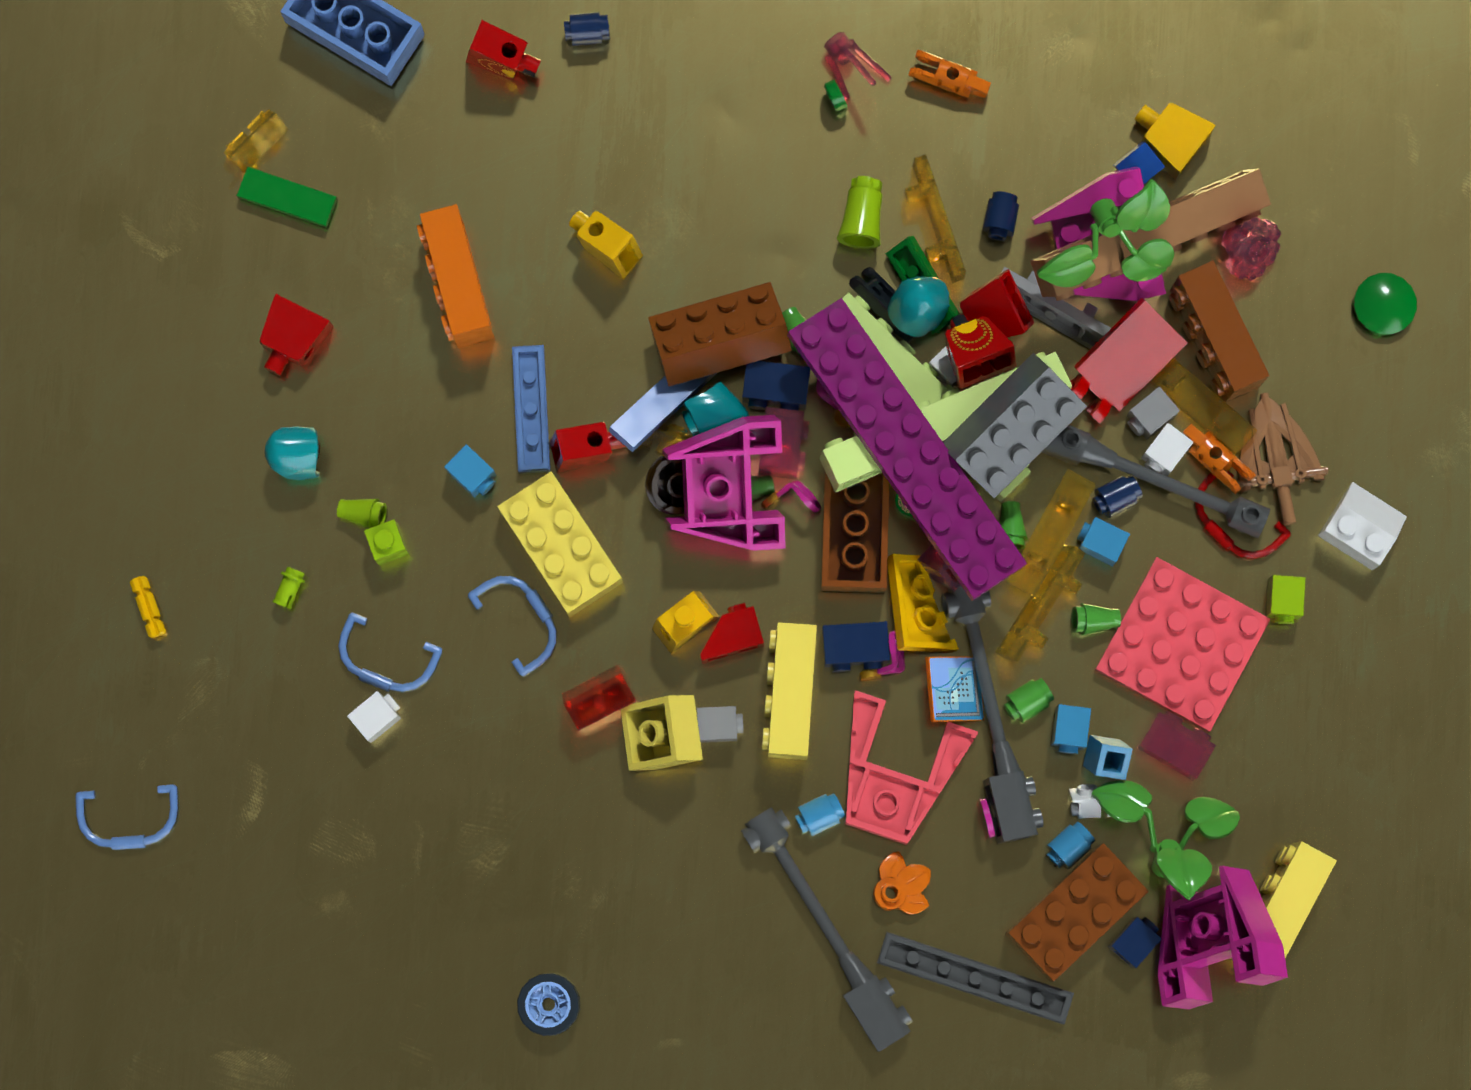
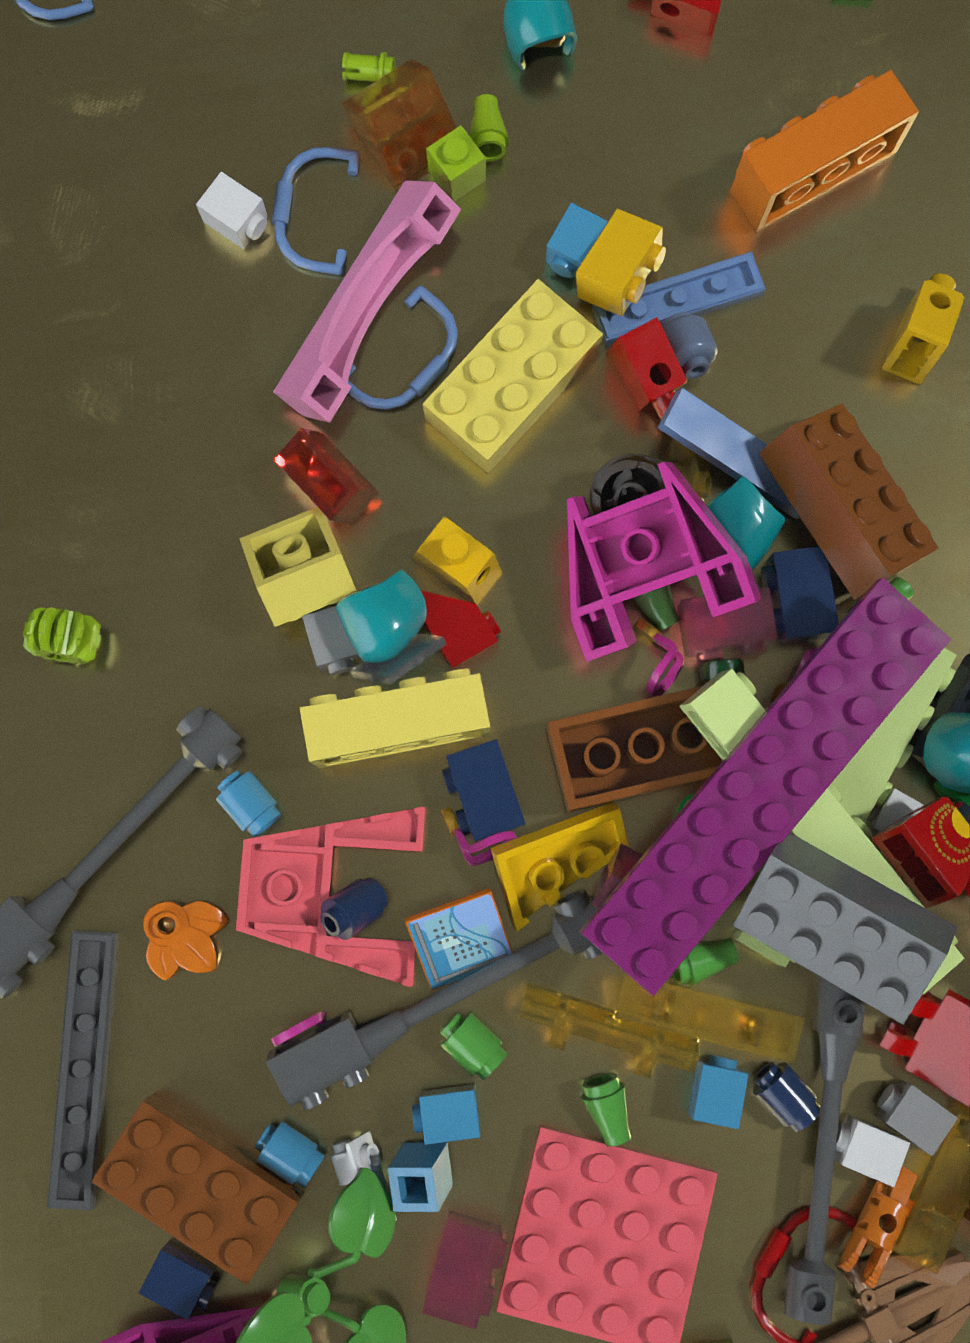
camera: 75 degrees right, 0 degrees up
none -> lime gear [23,607,101,664]
none -> bright pink arch [273,181,461,423]
none -> dark blue brick [321,878,388,940]
none -> teal piece [335,569,427,663]
none -> clear orange slope [342,59,457,188]
none -> clear piece [350,633,446,685]
none -> yellow brick [576,208,666,317]
none -> sand blue head [662,312,718,379]
none -> dark green tile [699,658,745,680]

